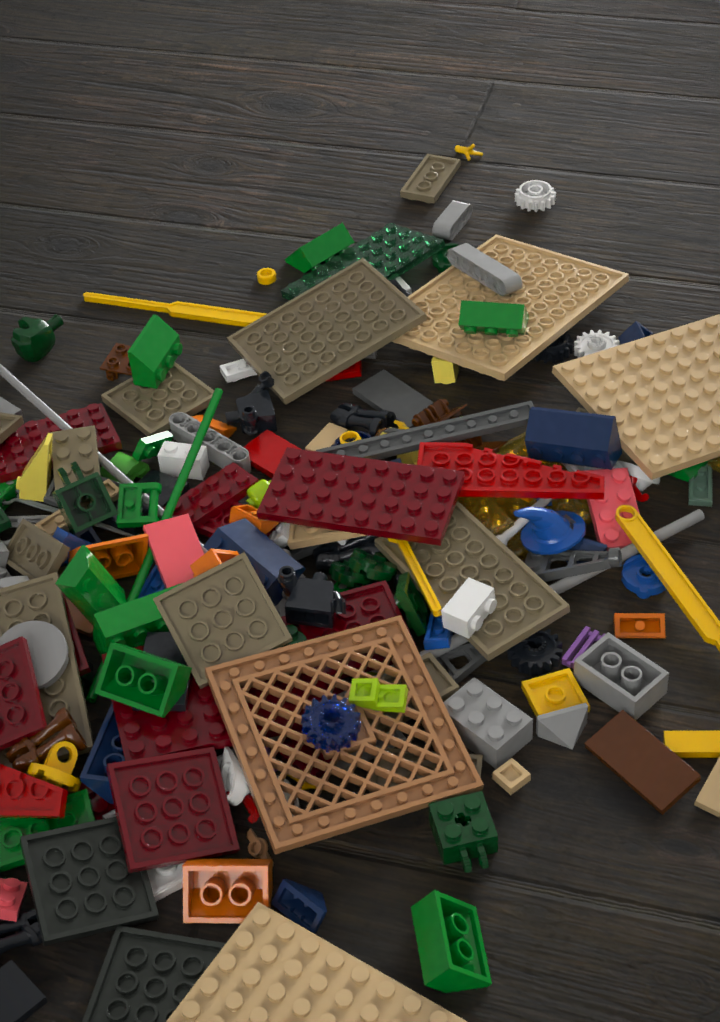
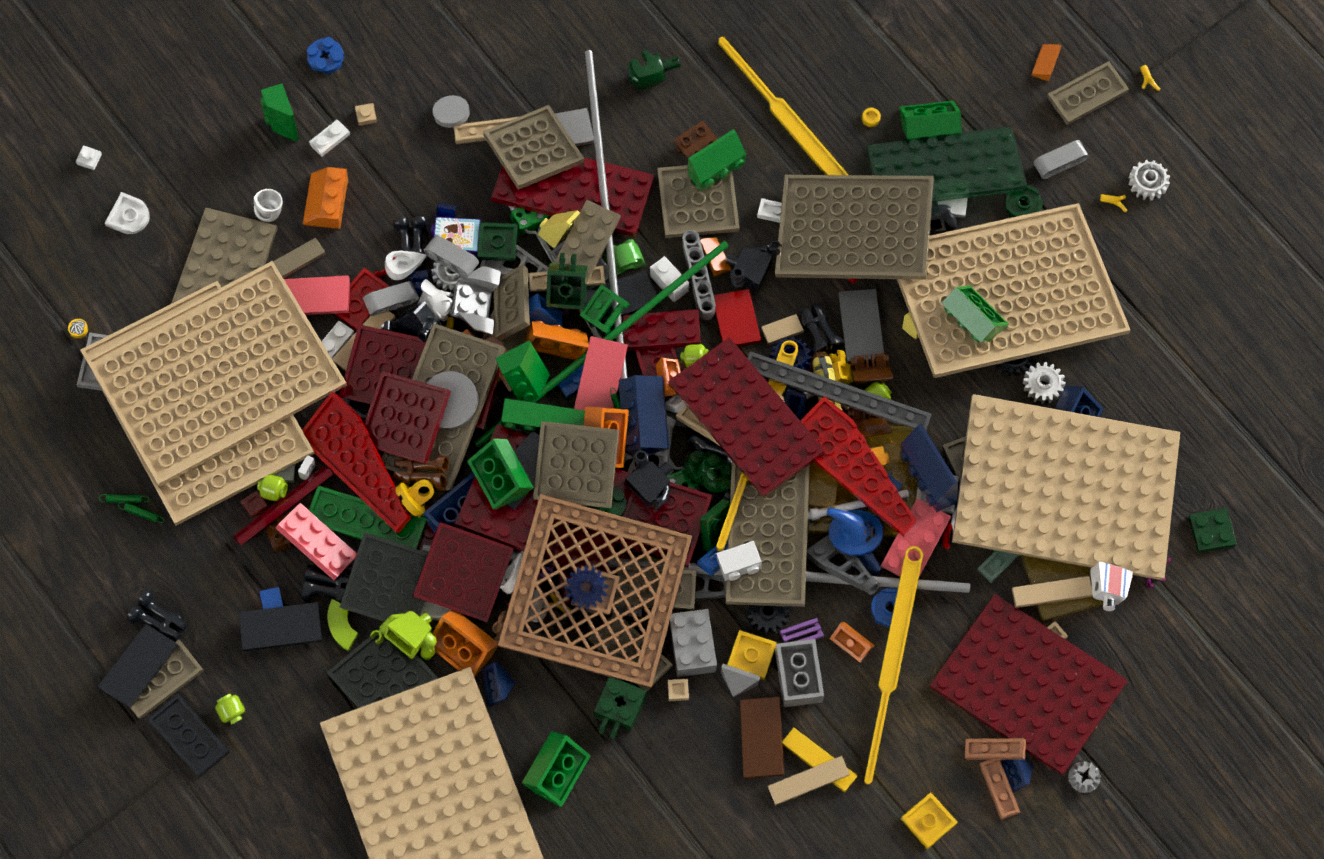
camera: 30 degrees right, 25 degrees up
green plate [132,431,173,461] -> none
lime slope [348,678,408,713] -> none
light grey beam [447,243,522,296] -> none
none -> lime tile [327,599,358,652]
none -> lime torso [371,611,437,660]
none -> orange slope [1031,44,1061,81]
none -> yellow bar [1100,194,1127,212]

